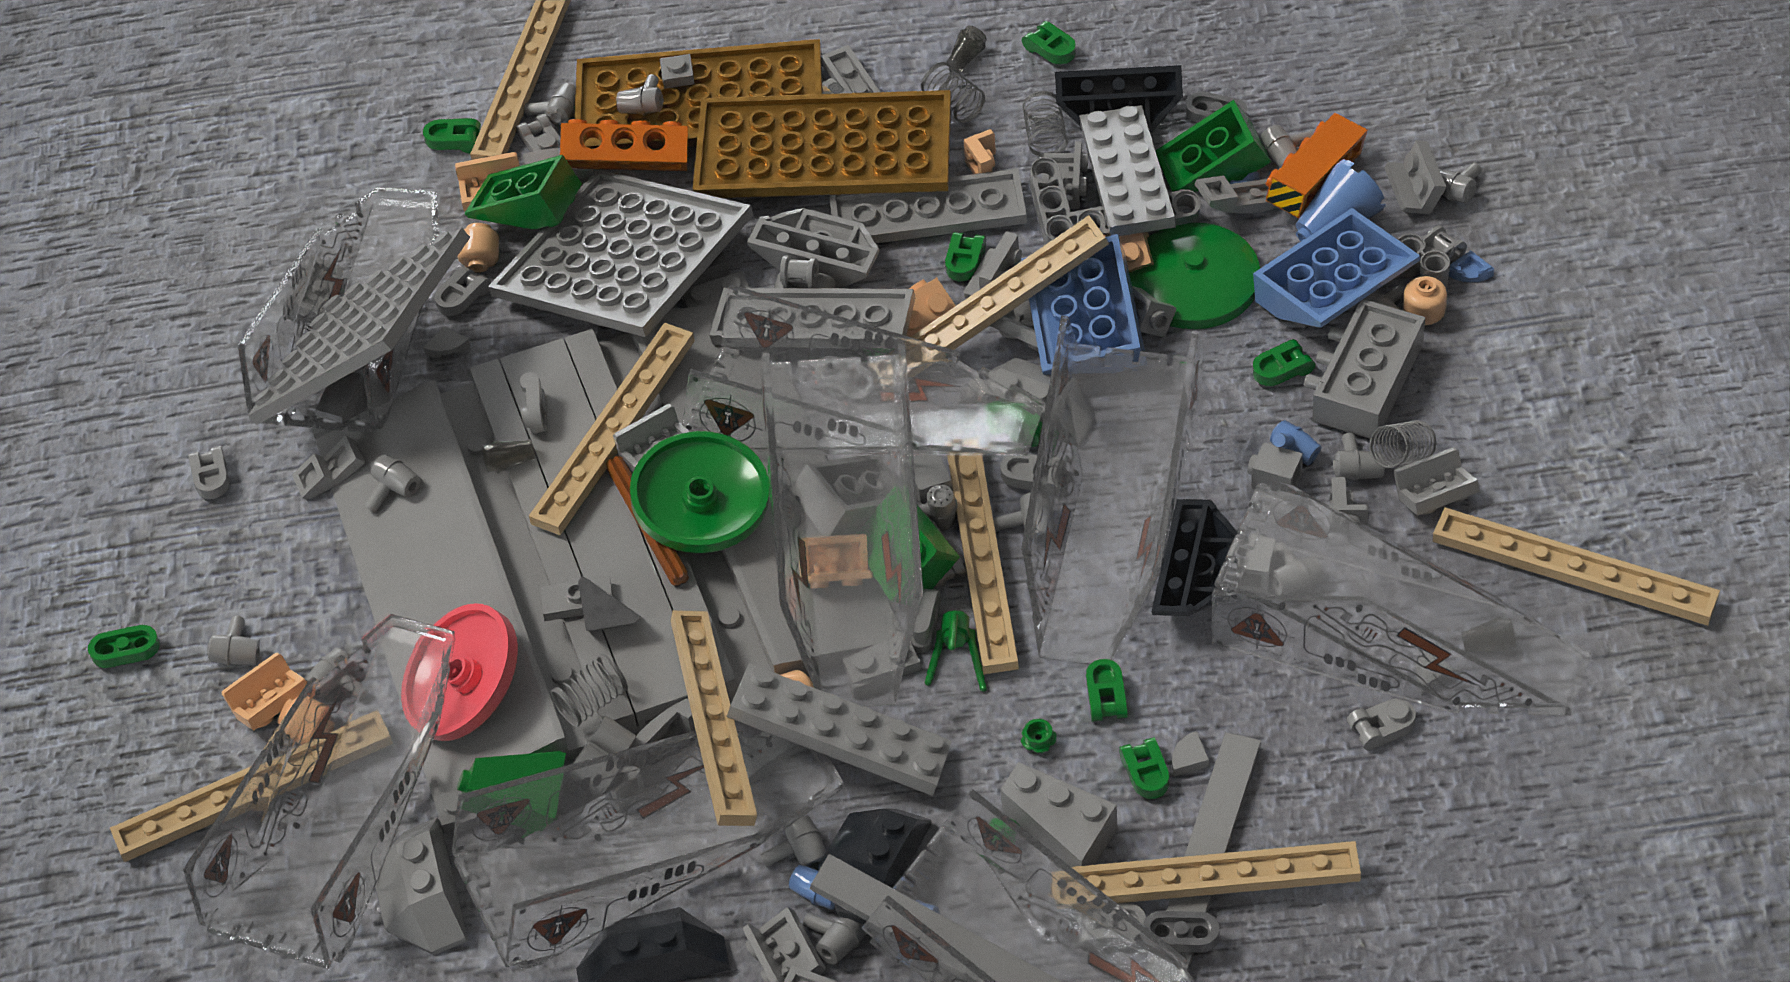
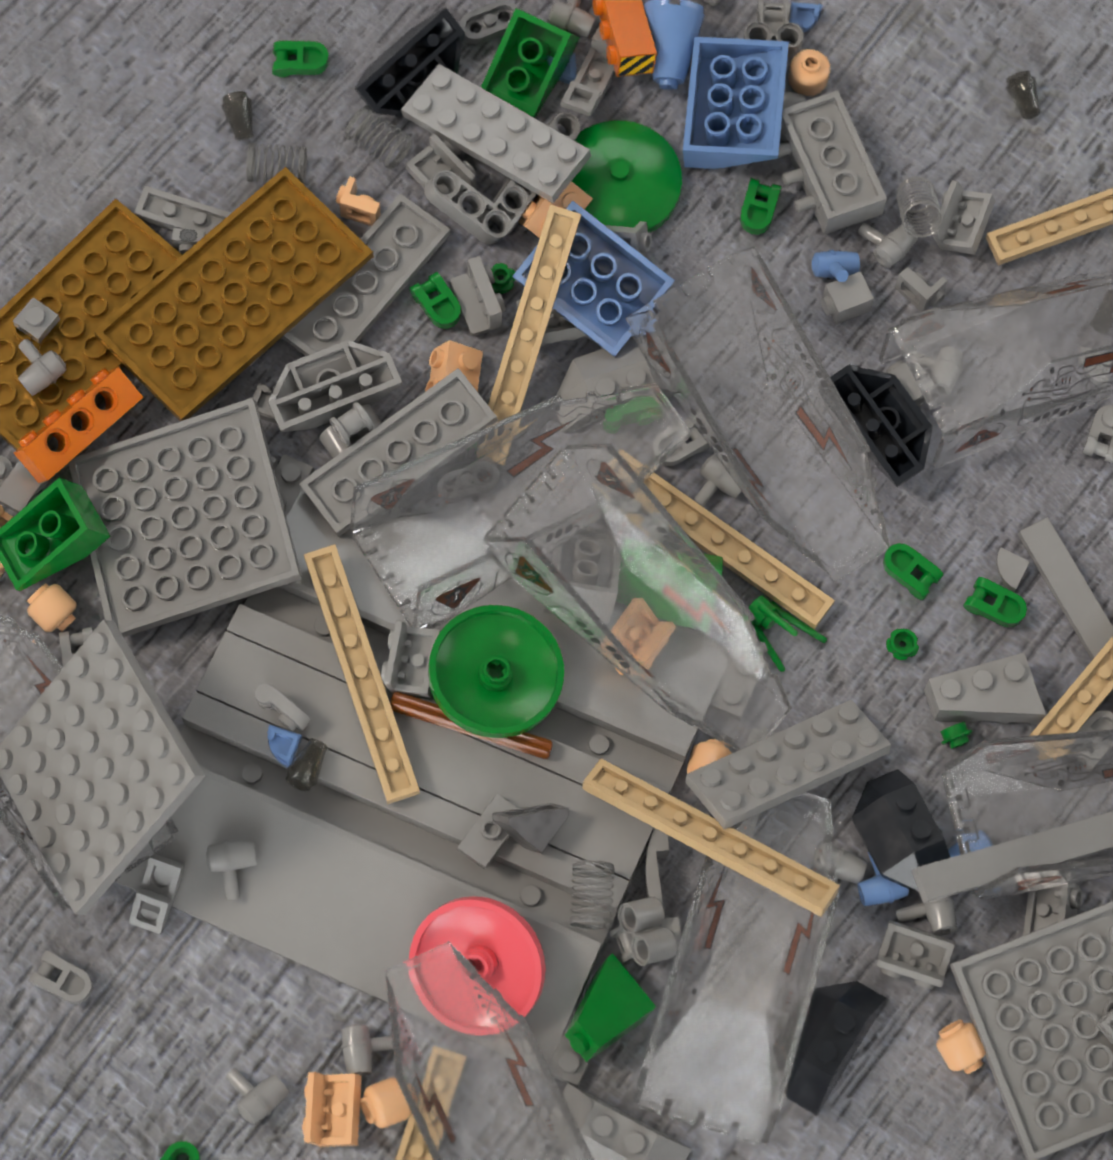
camera: 55 degrees left, 20 degrees up
none -> medium blue tile [268,724,302,769]
none -> clear smoke cone [1005,70,1041,120]

